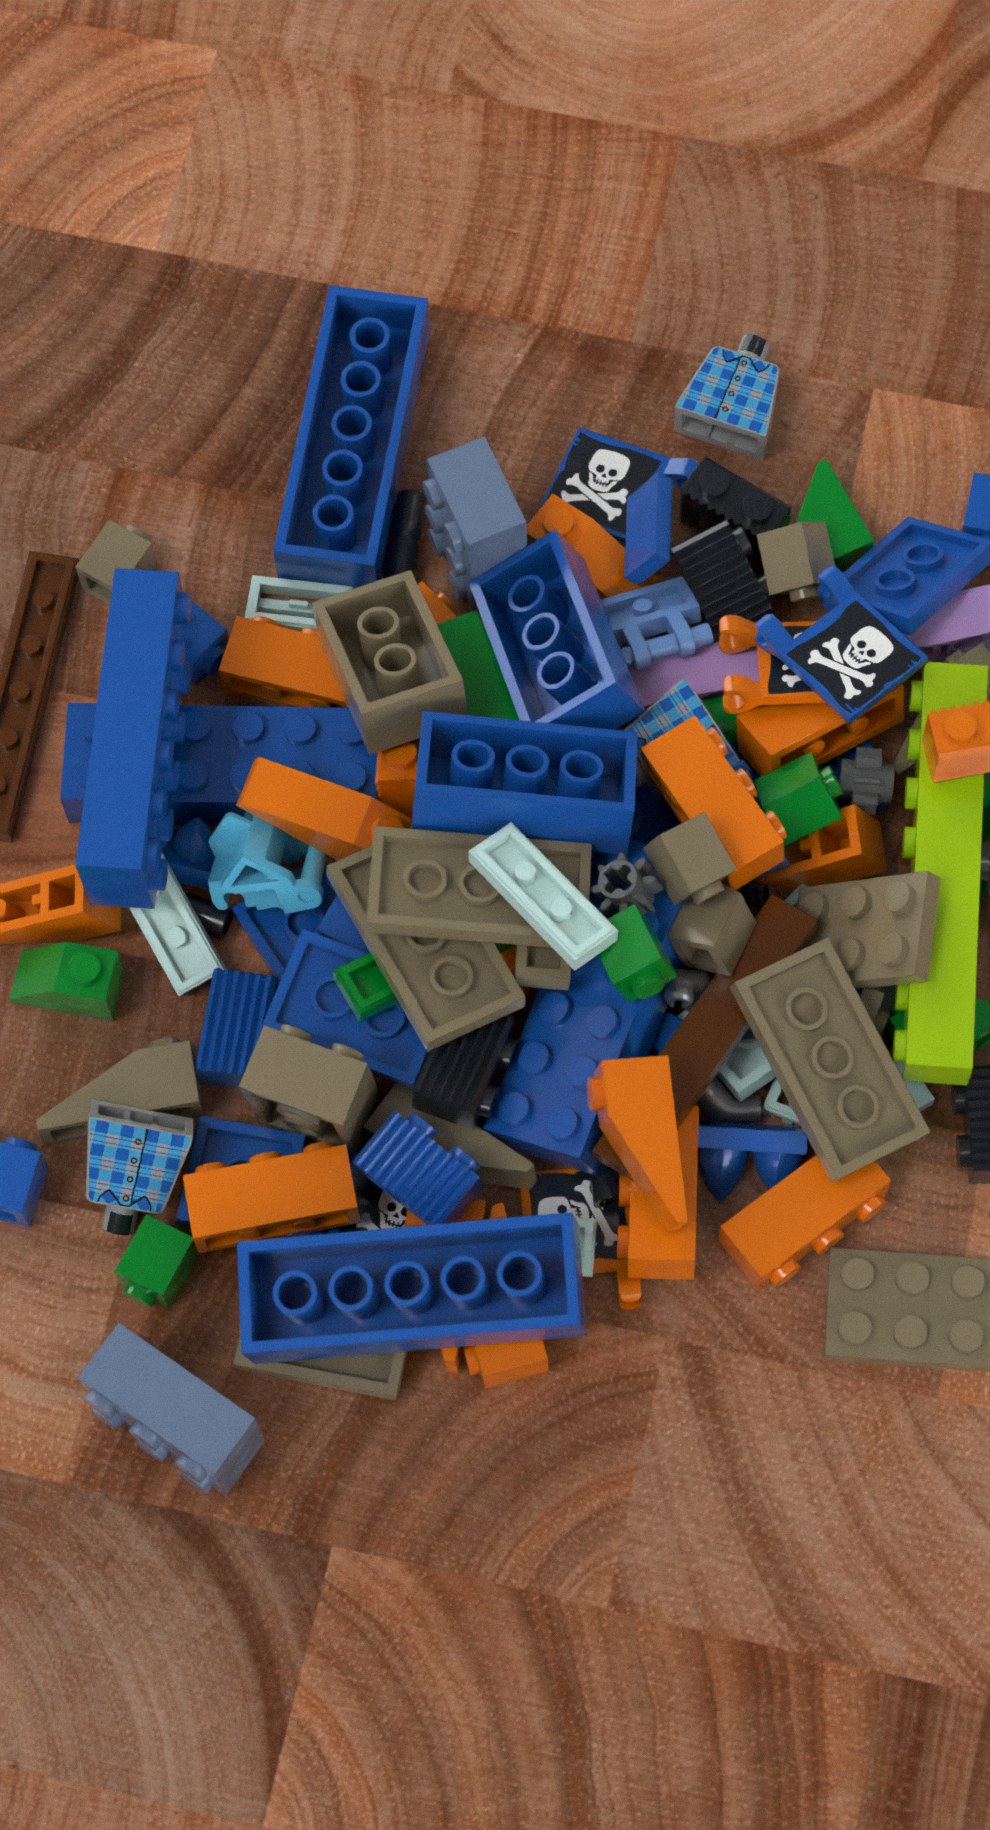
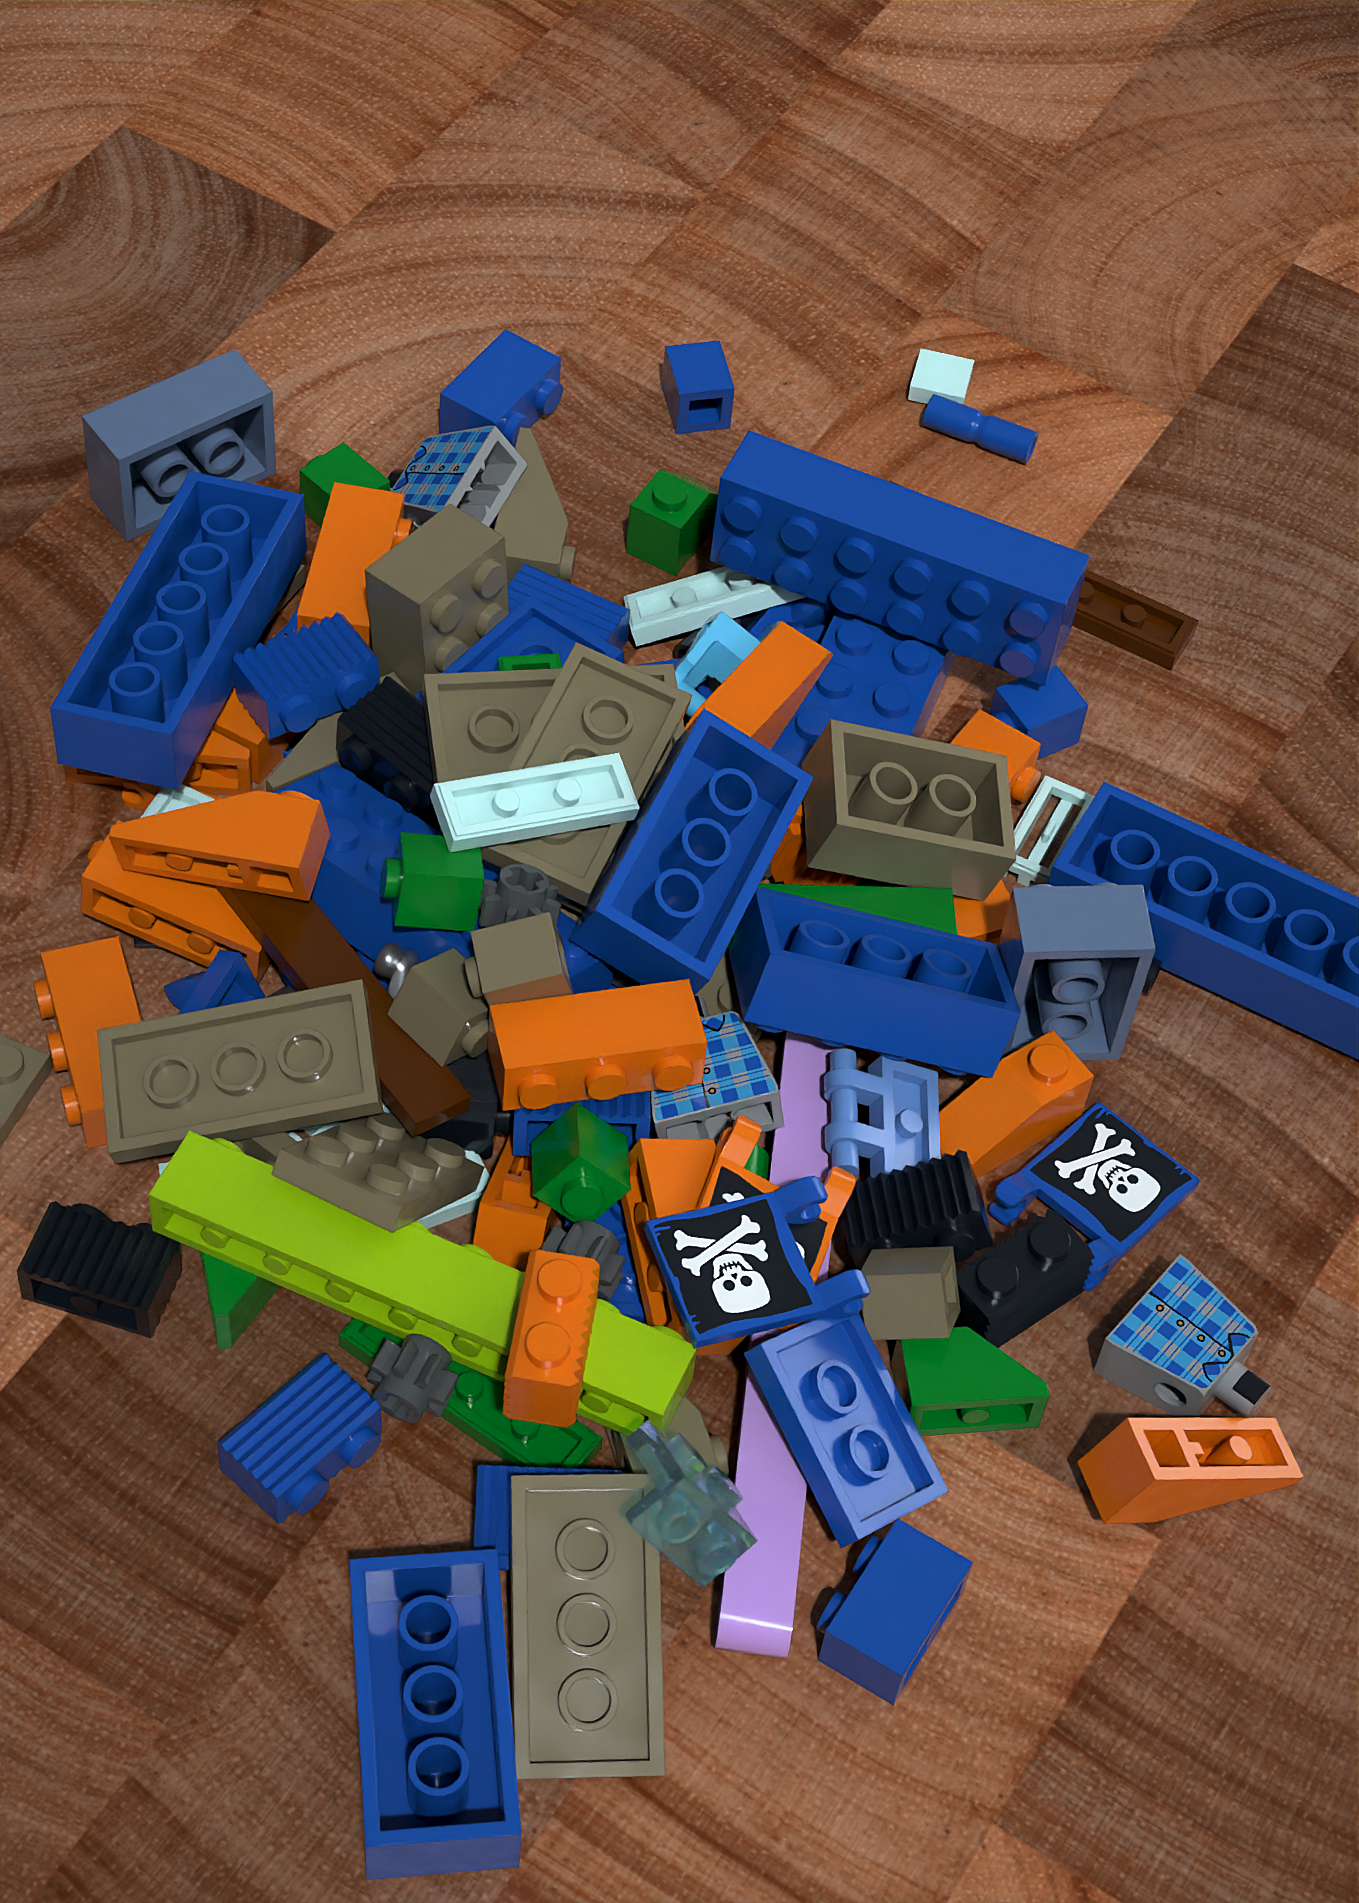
camera: 100 degrees right, 15 degrees down
dark tan brick [75,520,158,604] -> none
blue tile [624,472,673,585] -> none
none -> orange slope [1077,1418,1304,1524]

